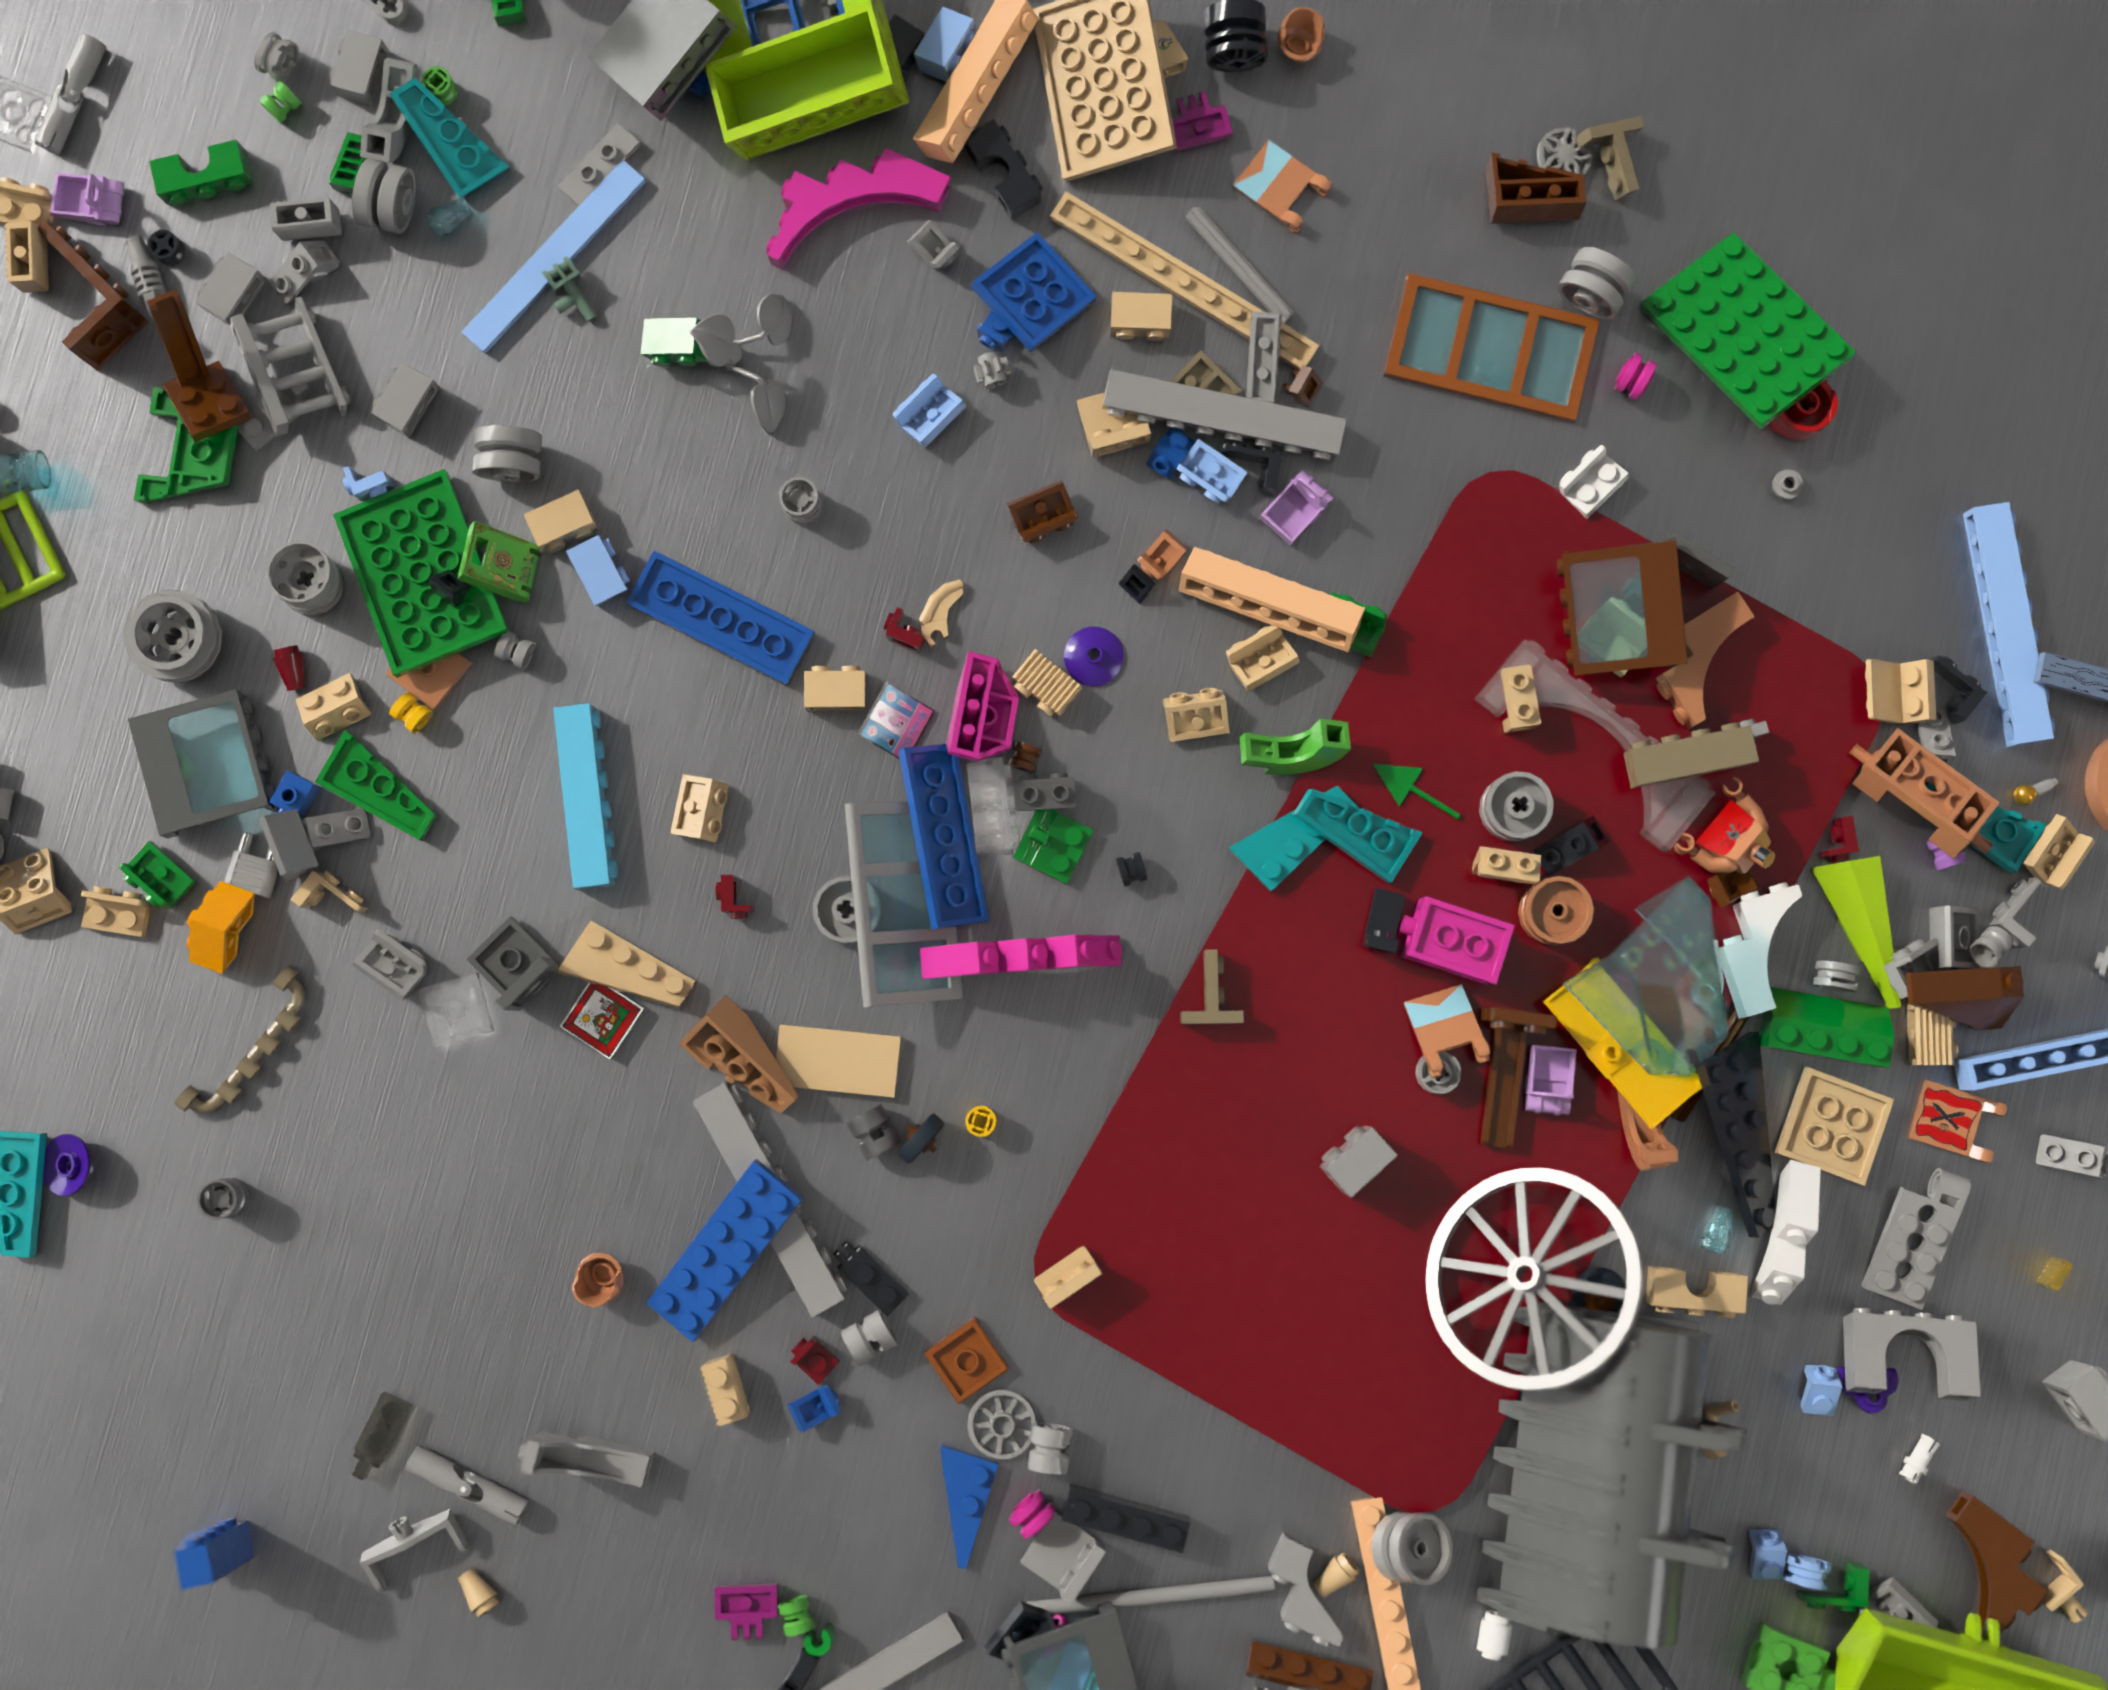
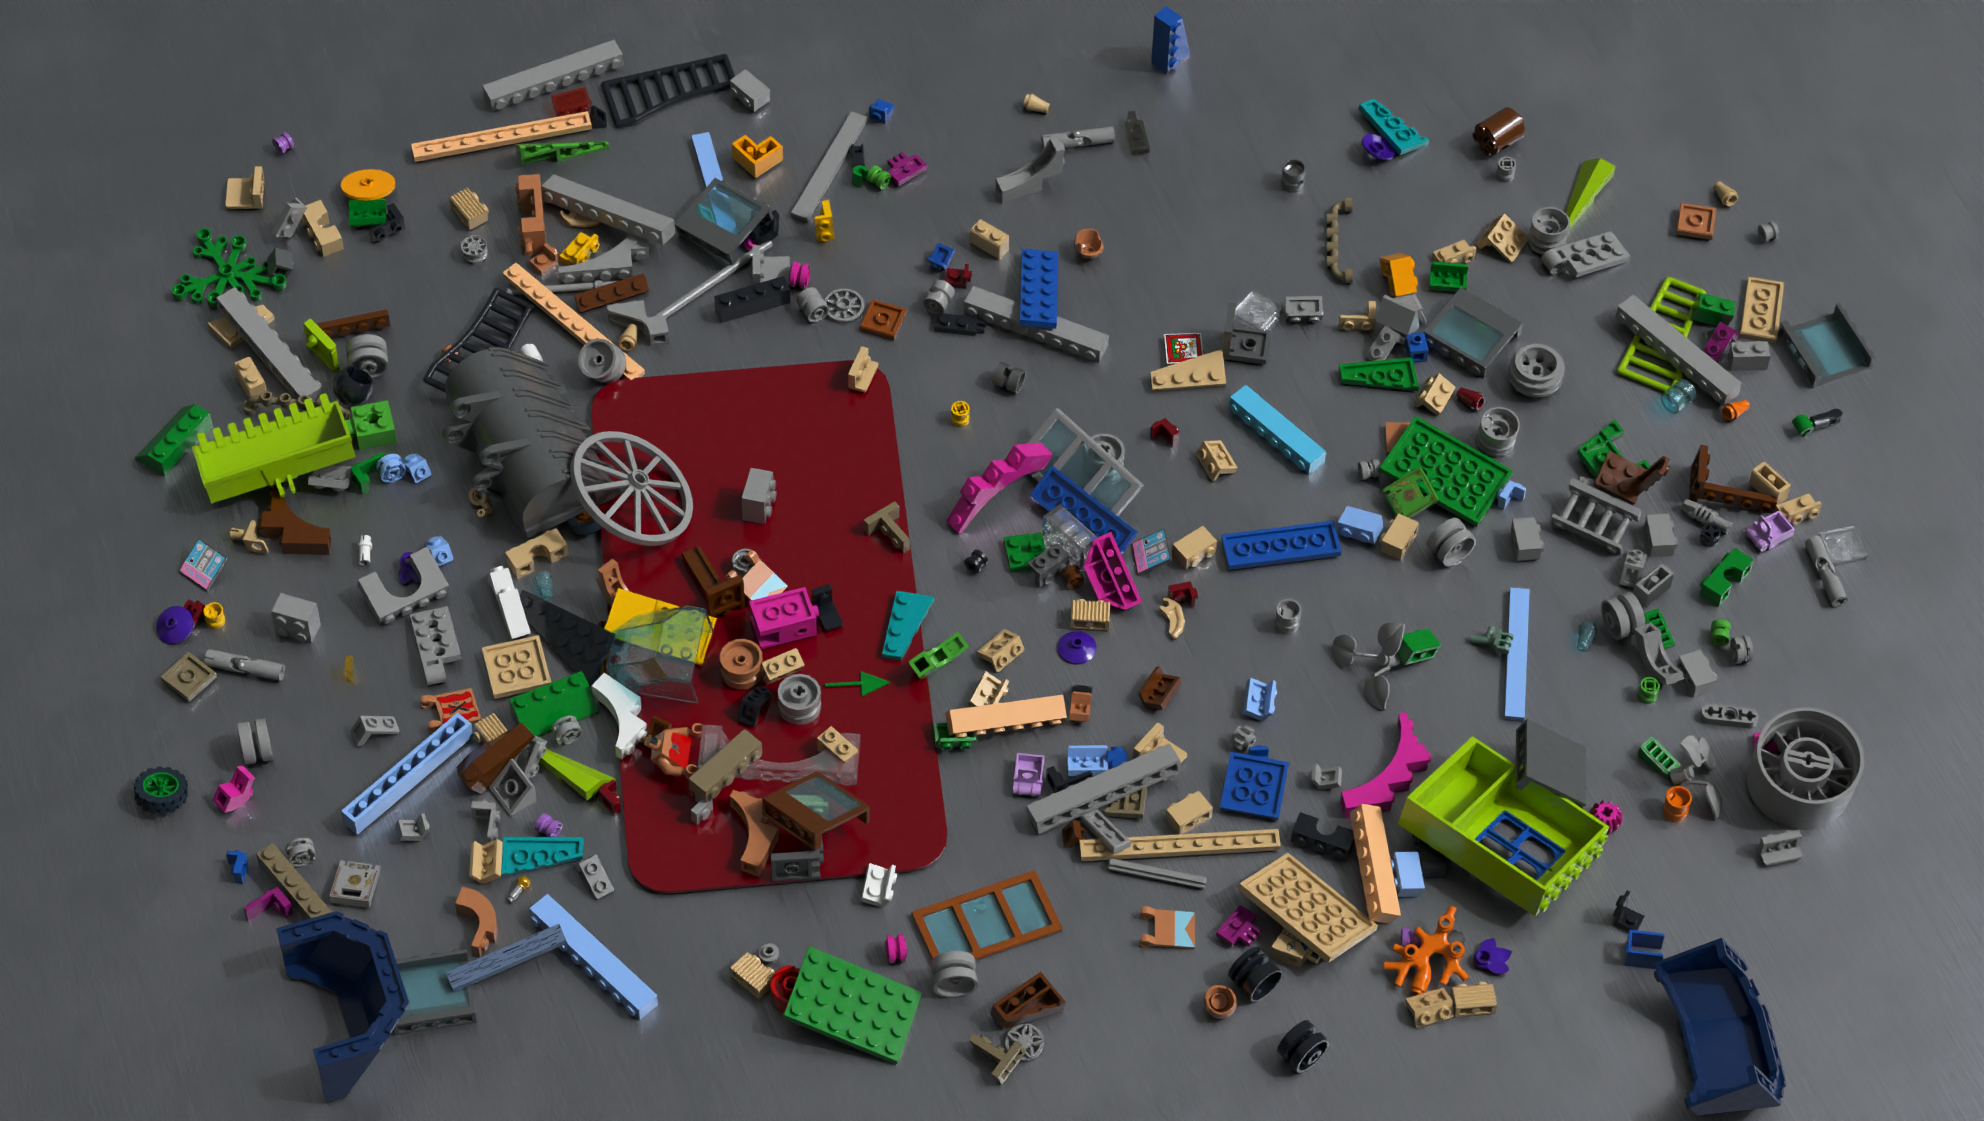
camera: 145 degrees right, 30 degrees down
light grey piece [360,1509,469,1593] -> none
yellow wheel [389,692,433,734] -> none
teal wing [390,78,510,200] -> none
black slope [428,570,472,609] -> none
light grey plate [558,123,641,207] -> none
medium nougat wedge [679,995,799,1113] -> none
tan tile [776,1024,901,1098] -> none
black wheel [898,1113,945,1164] -> none
blue wing [941,1444,999,1570] -> none
teal wing [1293,789,1423,883] -> none
lavender piece [1524,1045,1576,1116] -> none
nougat brick [1849,728,2000,859] -> none
tan bracket [1865,659,1936,725] -> none
black bracket [1929,655,1987,725] -> none
light grey wheel [1969,926,2013,968] -> none
none -> tan brick [729,952,775,1000]
none -> yellow bracket [814,200,835,242]

